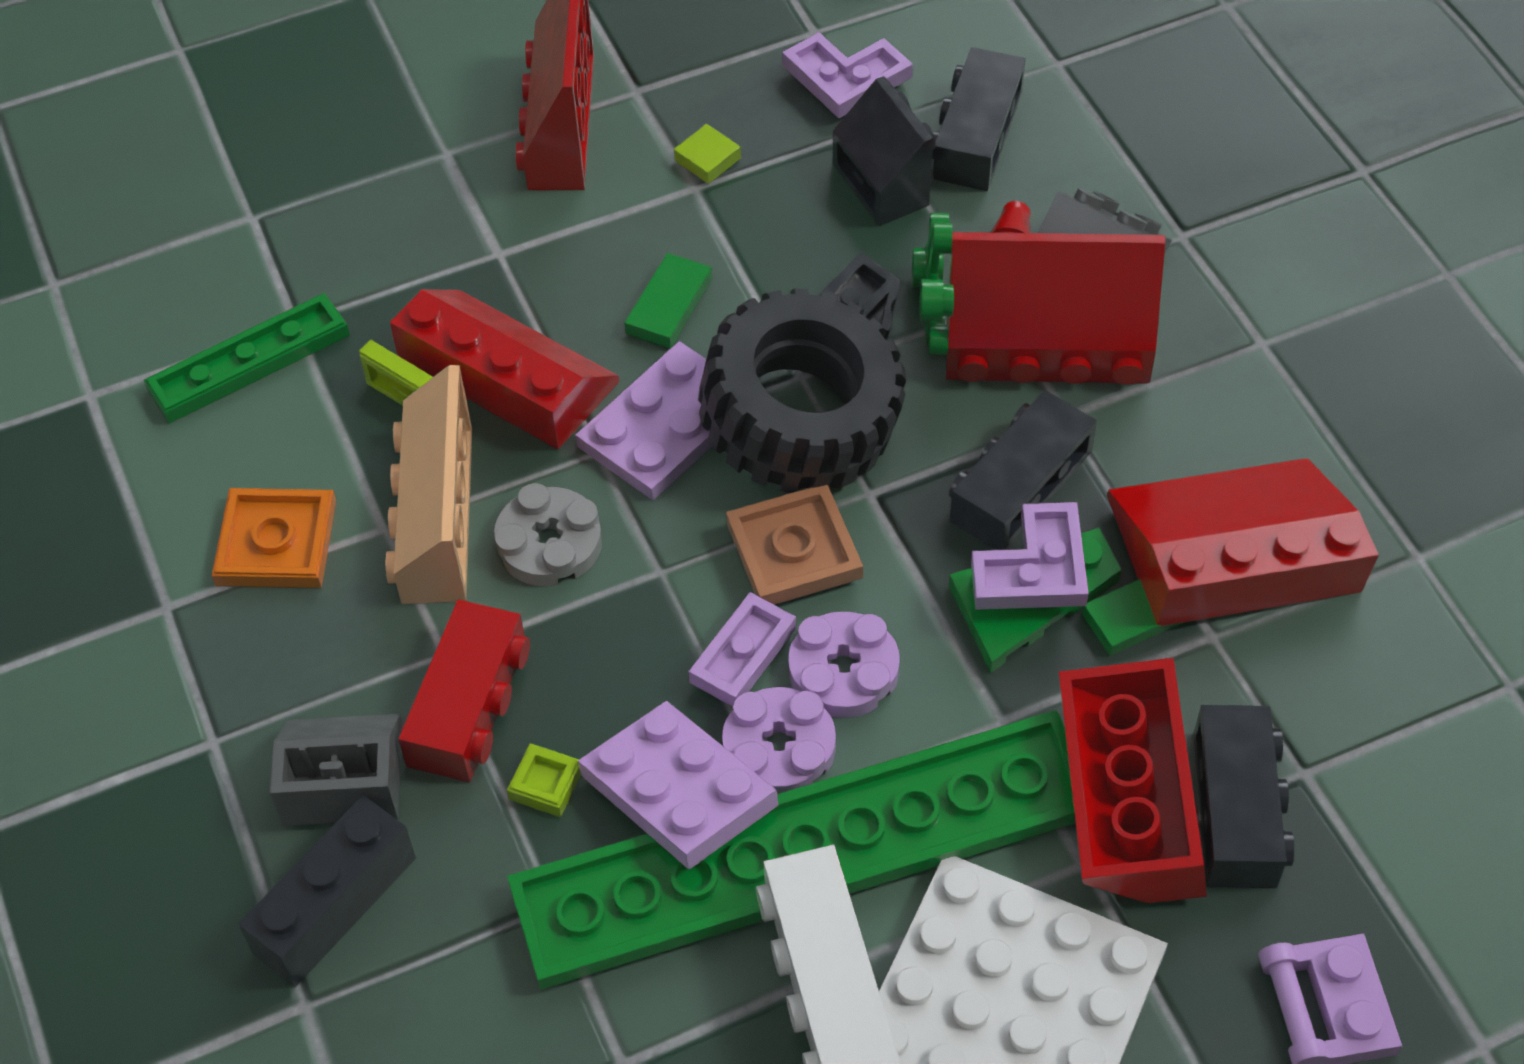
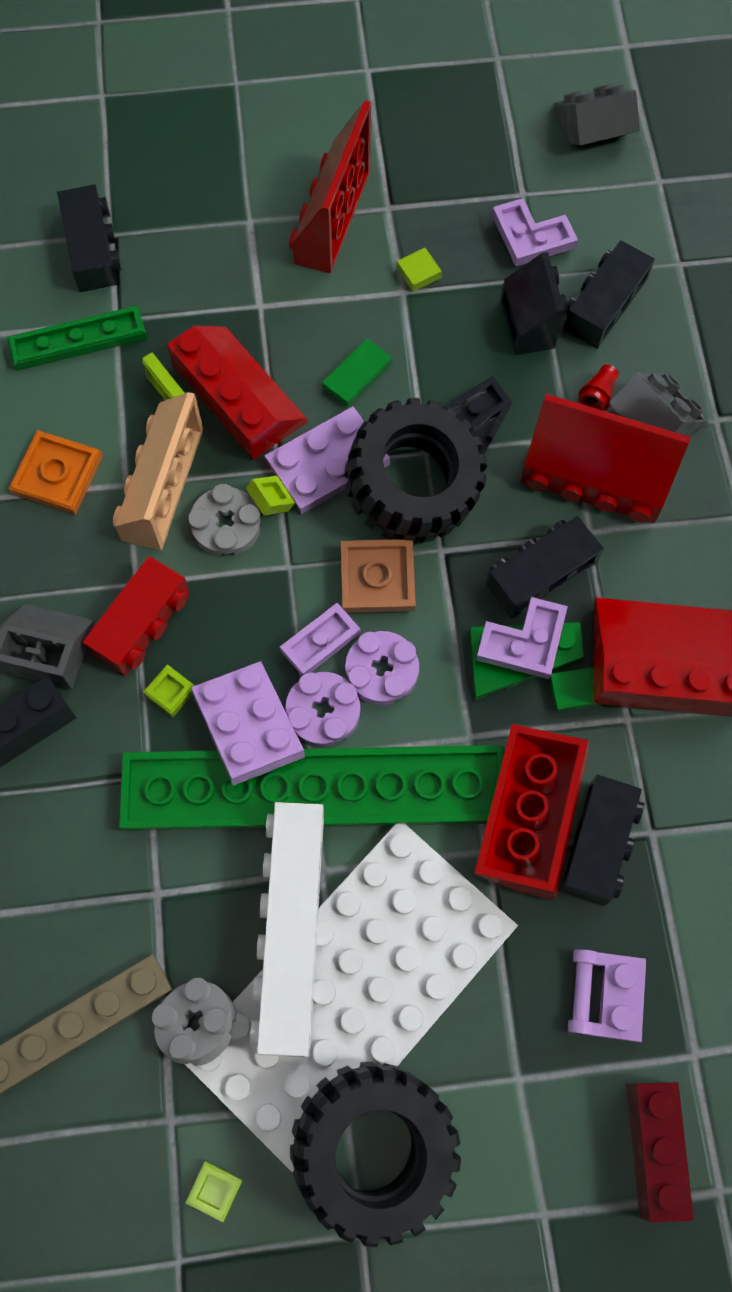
camera: 15 degrees right, 15 degrees up
green plant [912,213,954,355] -> none
none -> black brick [57,184,122,292]
none -> lime plate [246,476,295,516]

